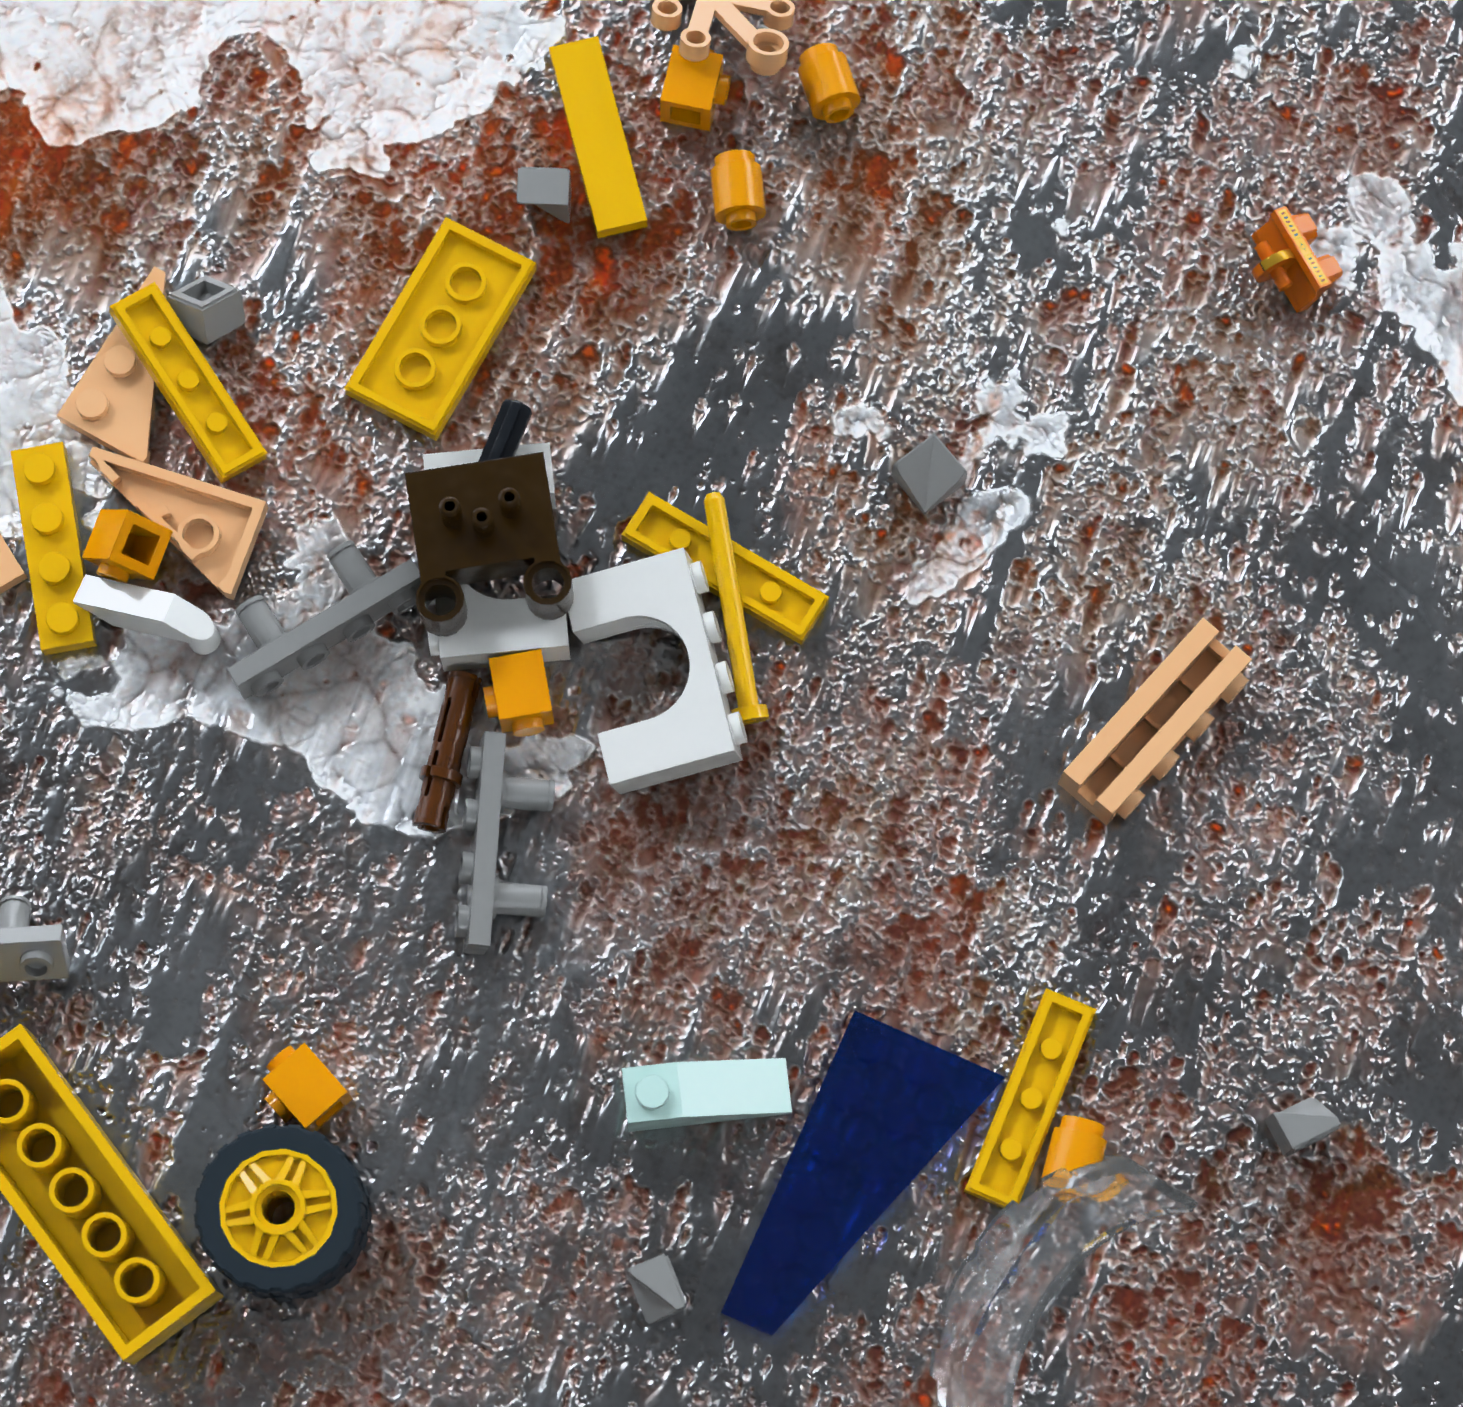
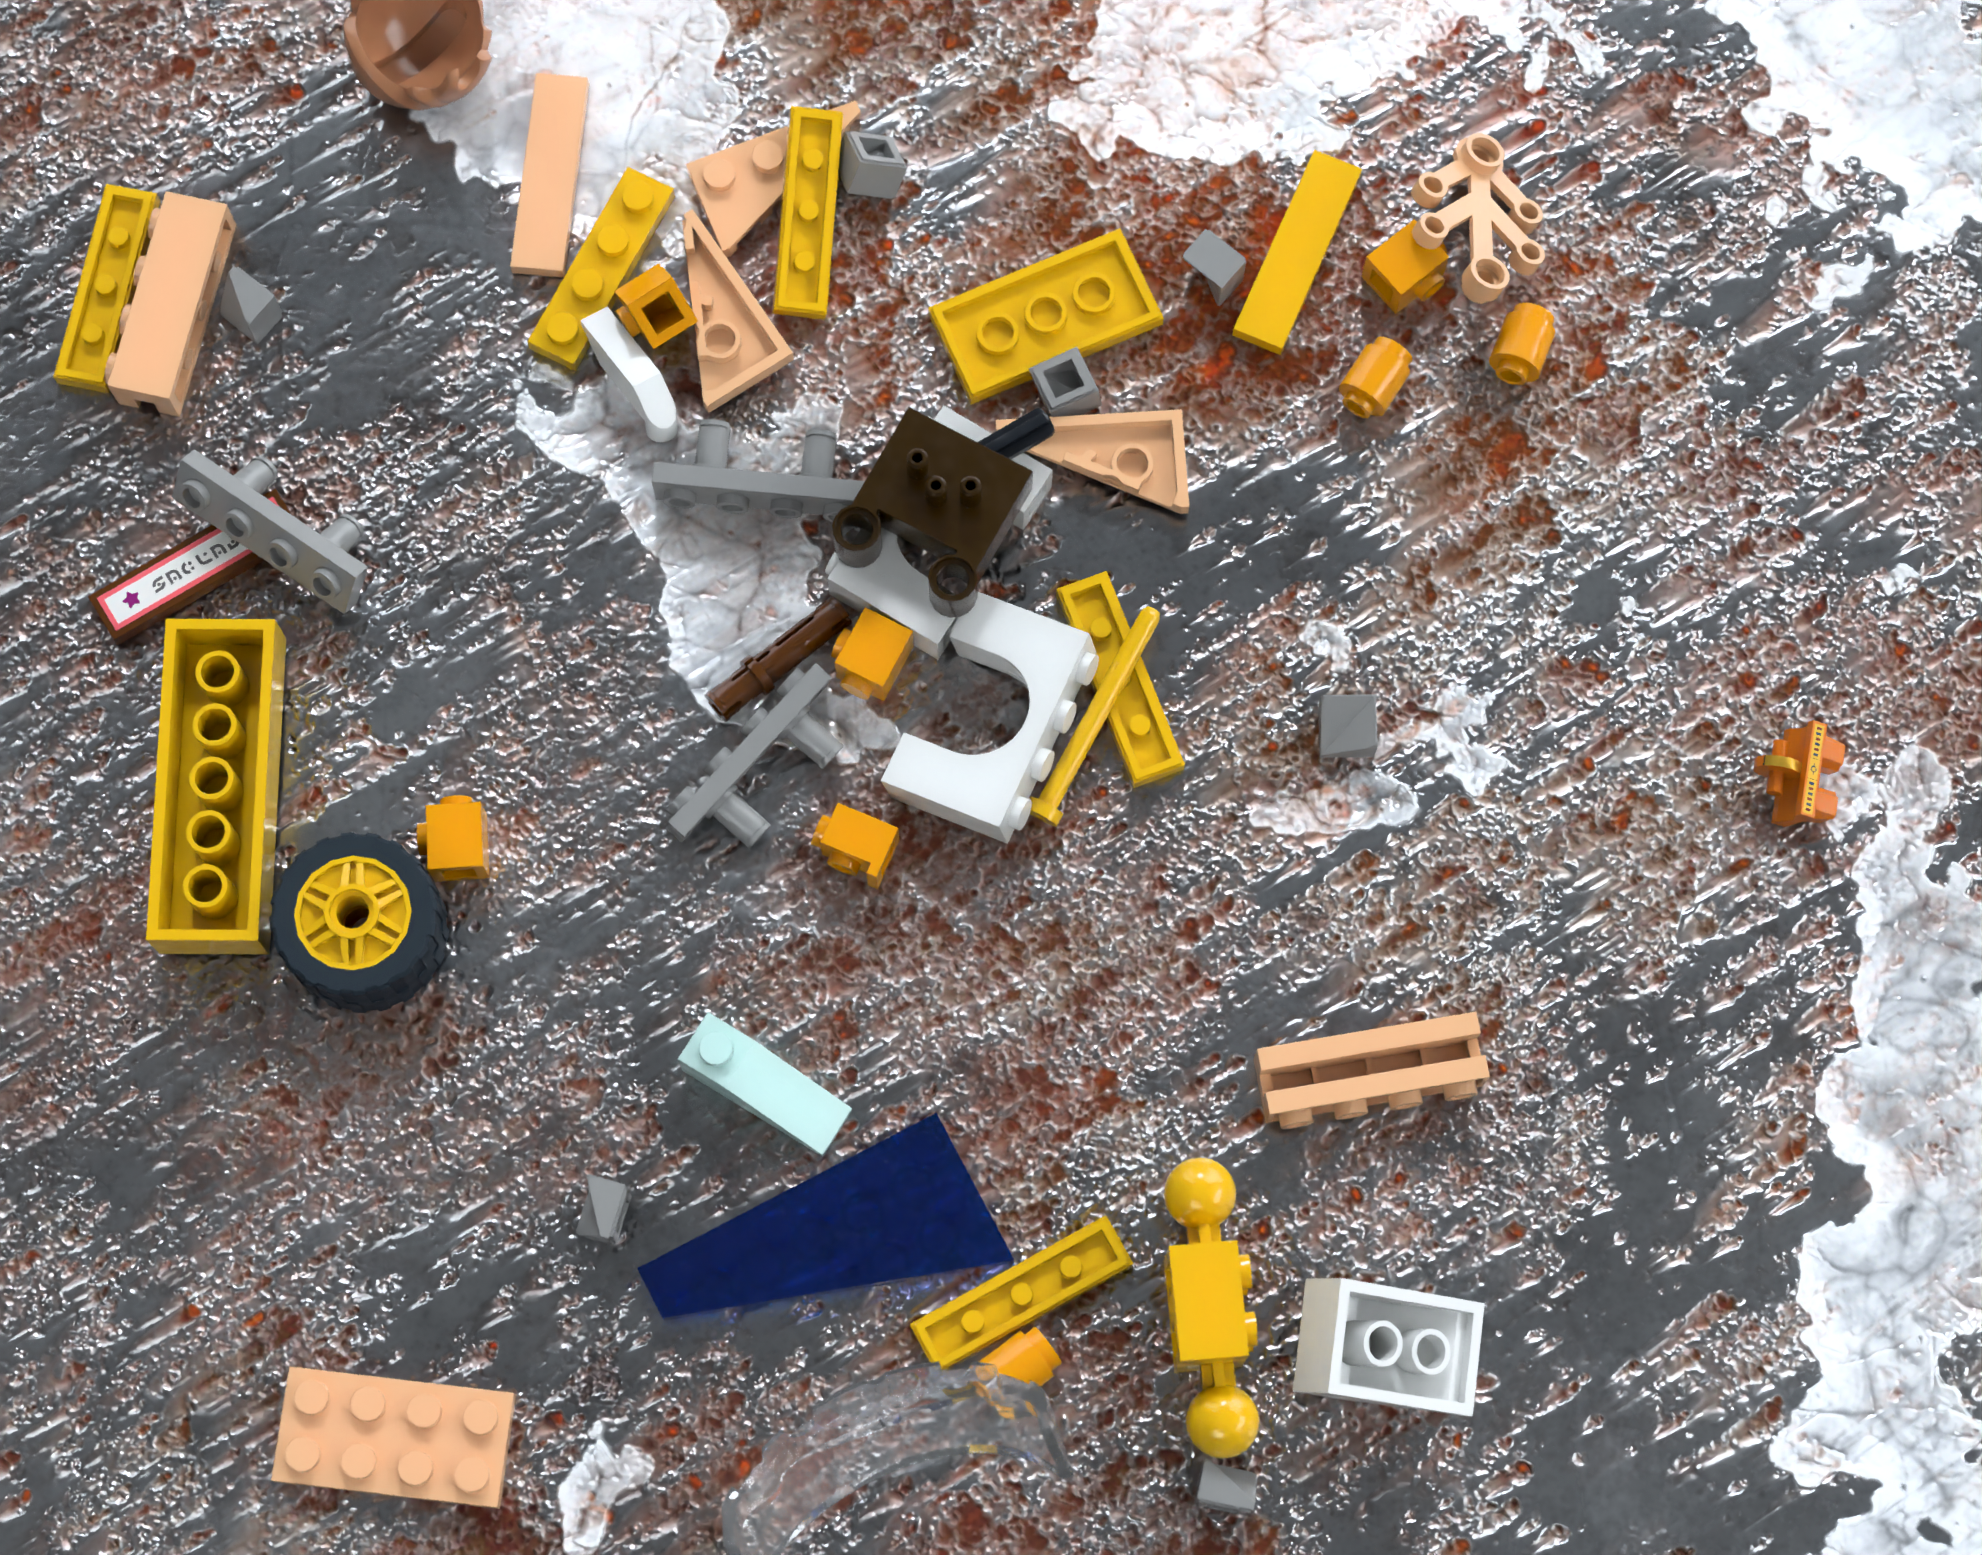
camera: 40 degrees right, 0 degrees up
none -> light orange brick [811,803,899,889]
none -> light nougat wing [996,409,1189,514]
none -> light grey slope [1029,347,1102,417]
none -> yellow brick [1163,1158,1259,1458]
none -> white slope [1293,1278,1485,1416]

